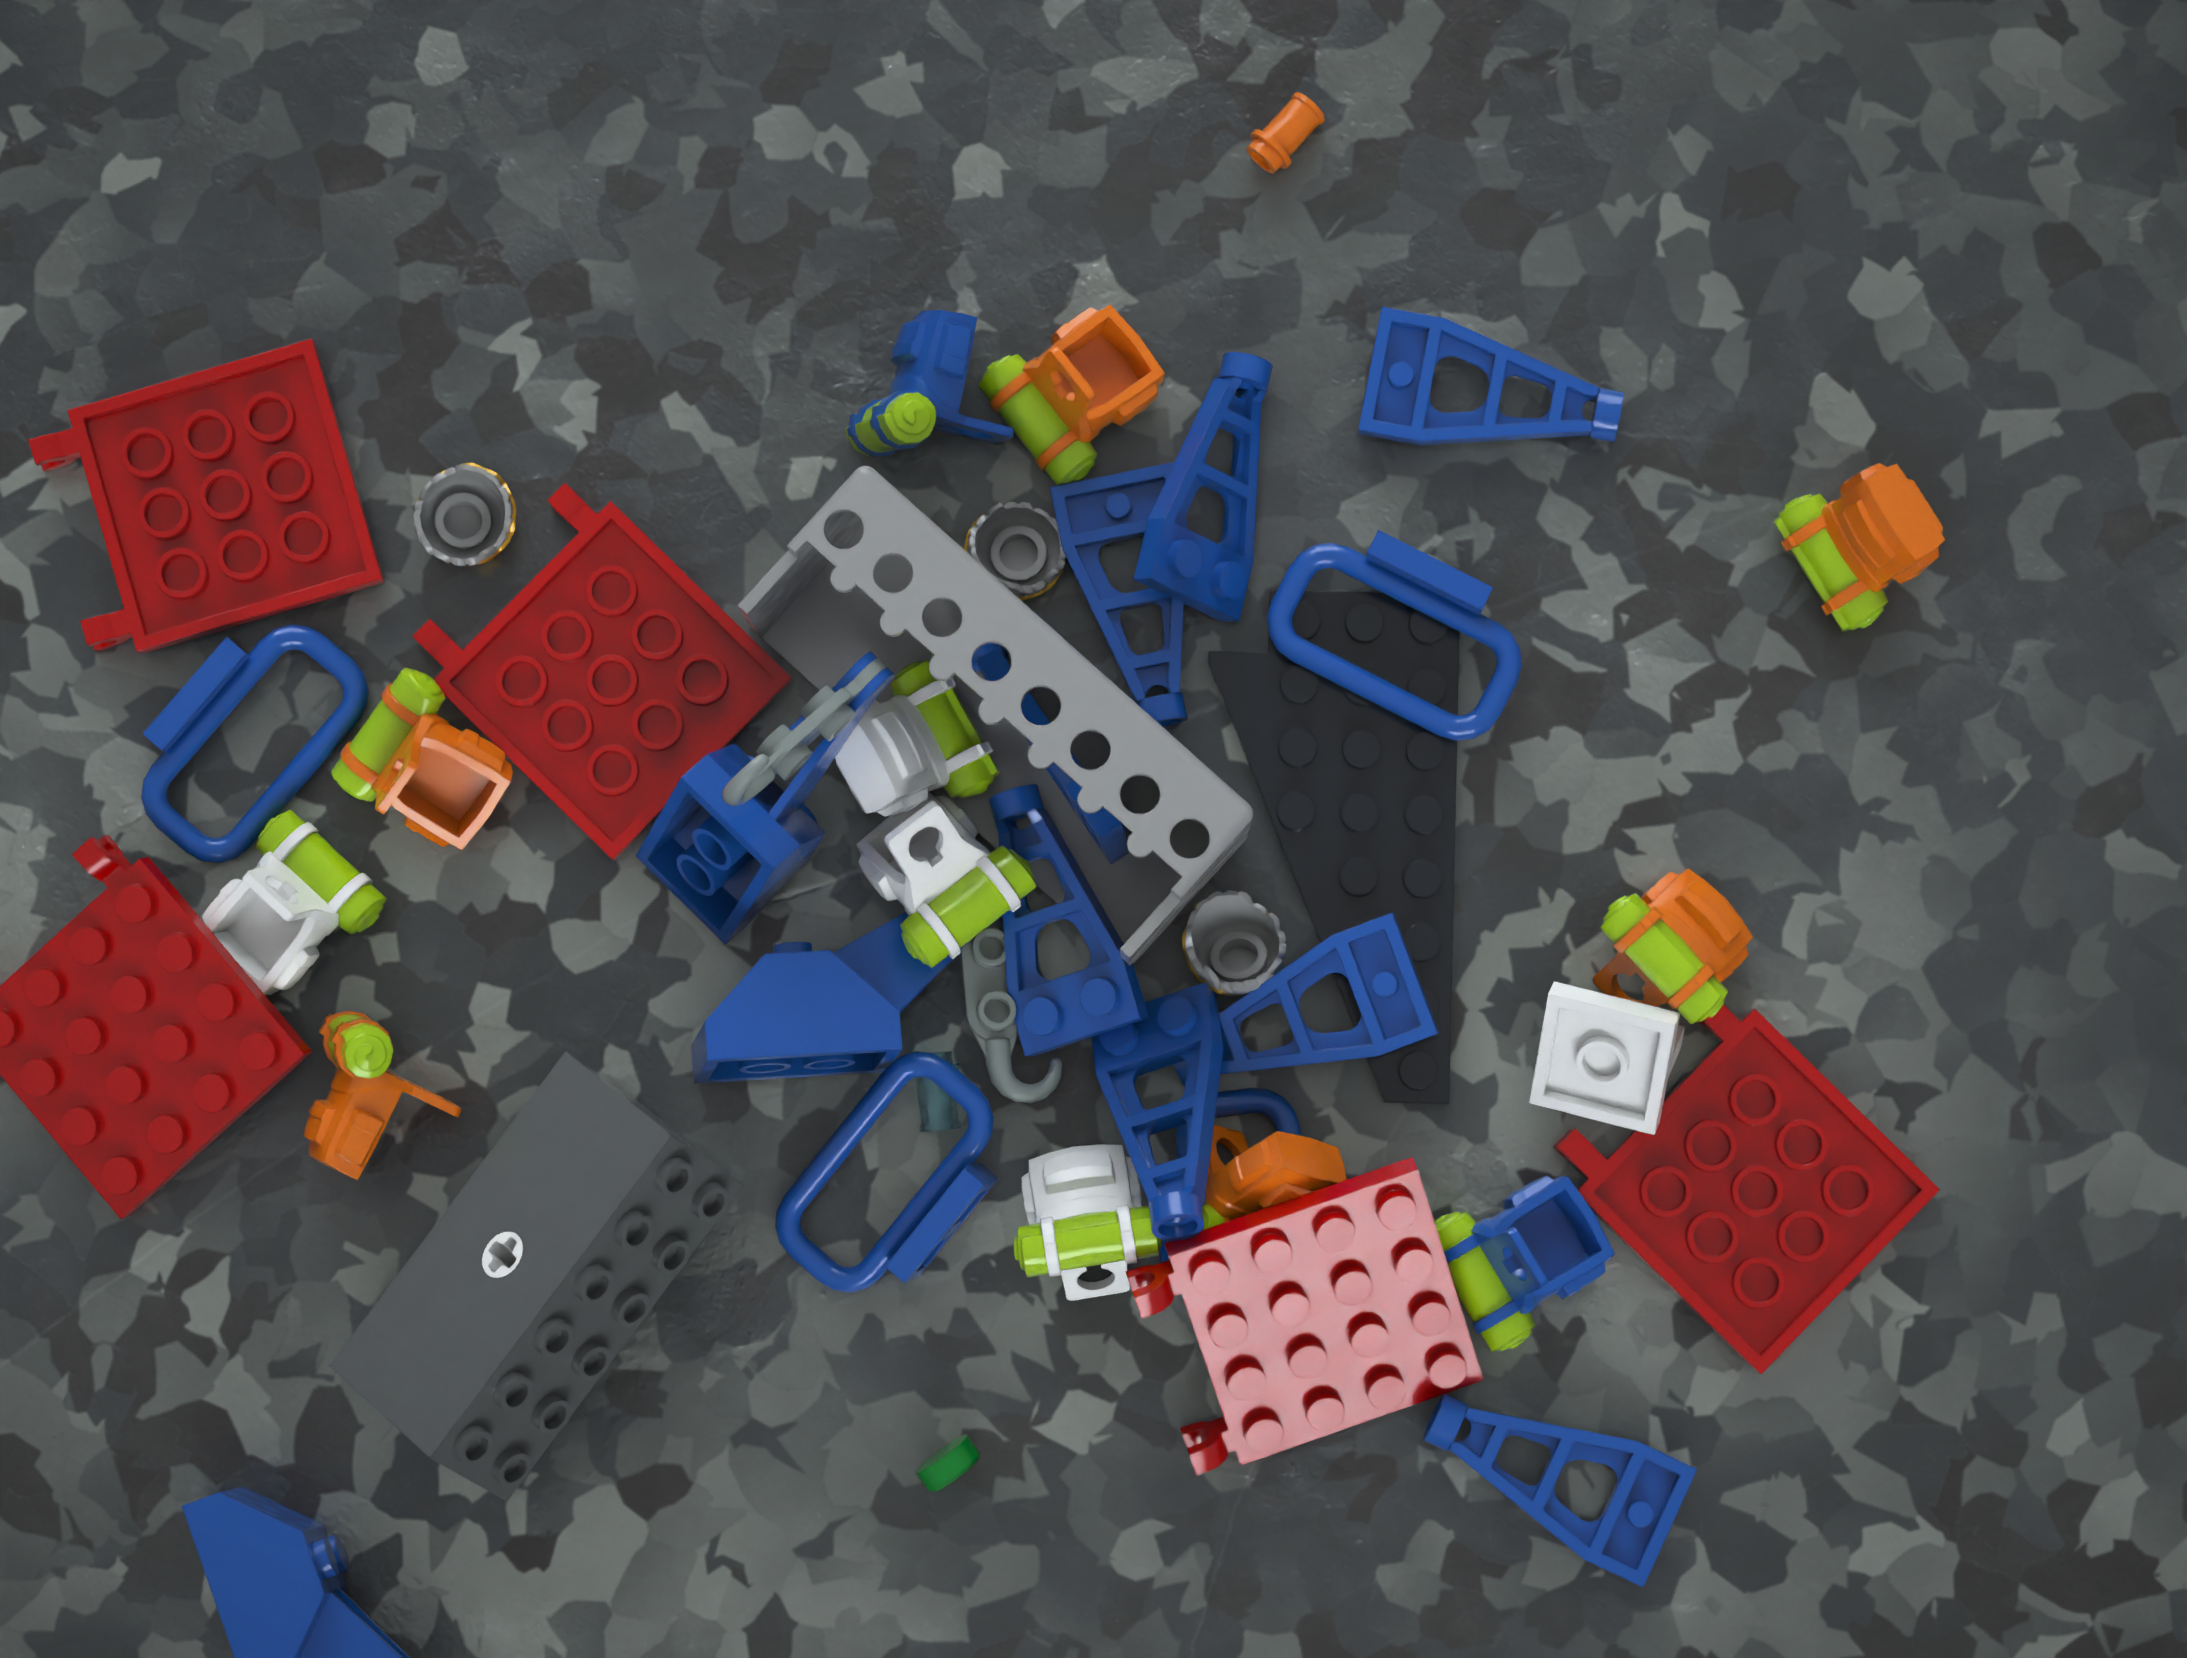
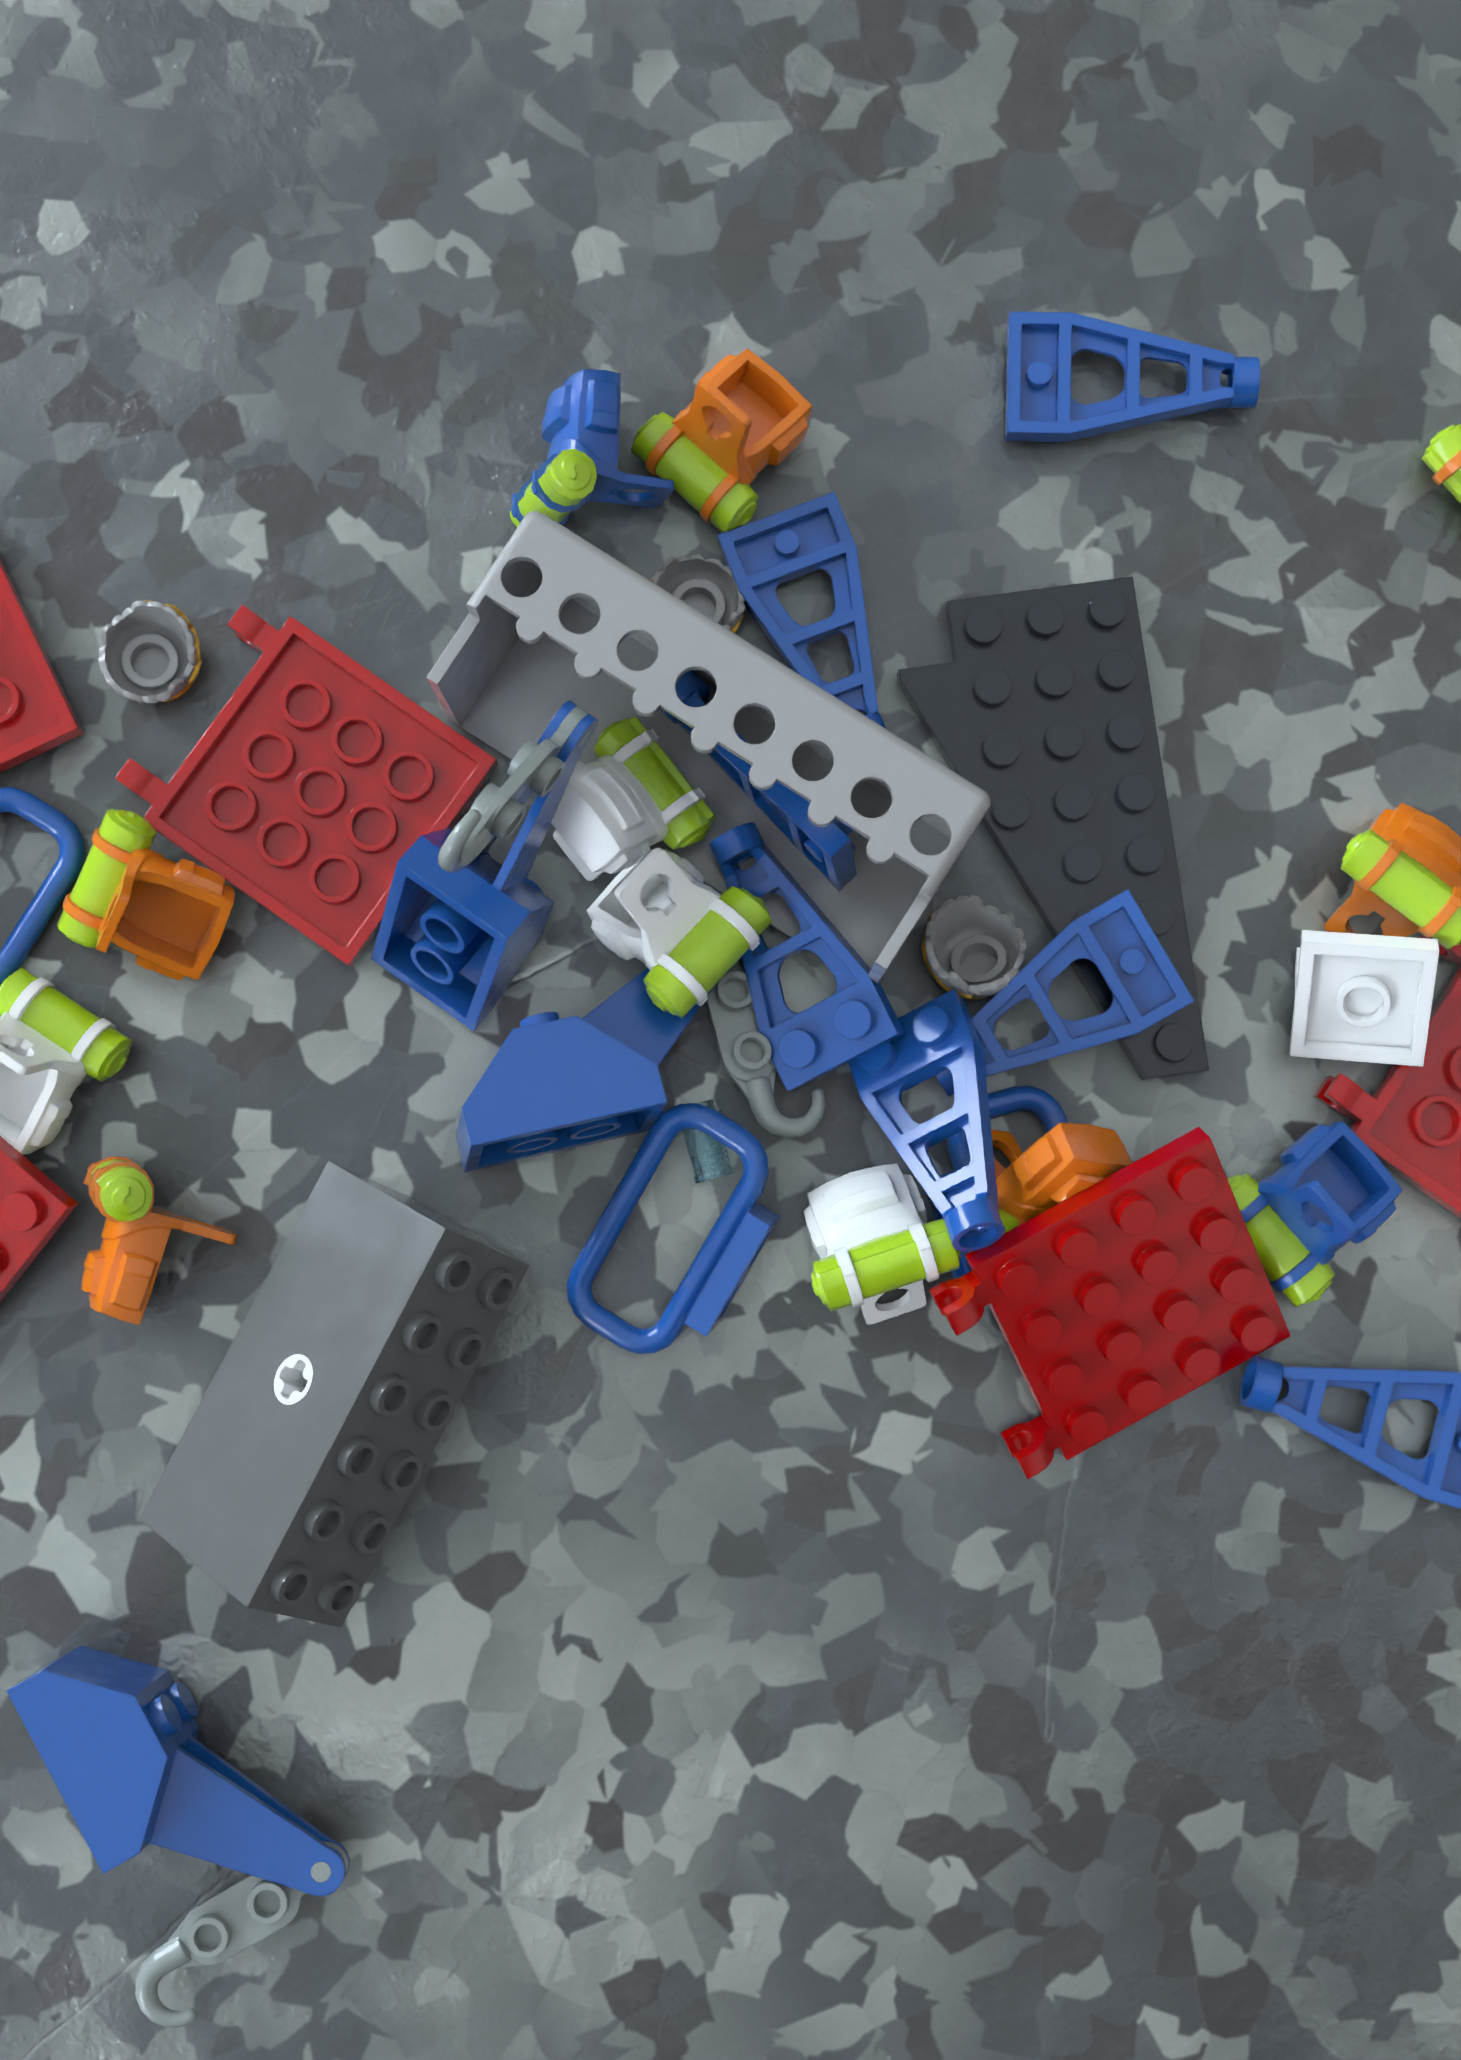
camera: 15 degrees left, 0 degrees up
green tile [915,1434,980,1492] -> none
blue plate [1134,352,1273,622] -> none
orange pin [1246,92,1325,174] -> none
blue bar [1267,530,1522,741] -> none

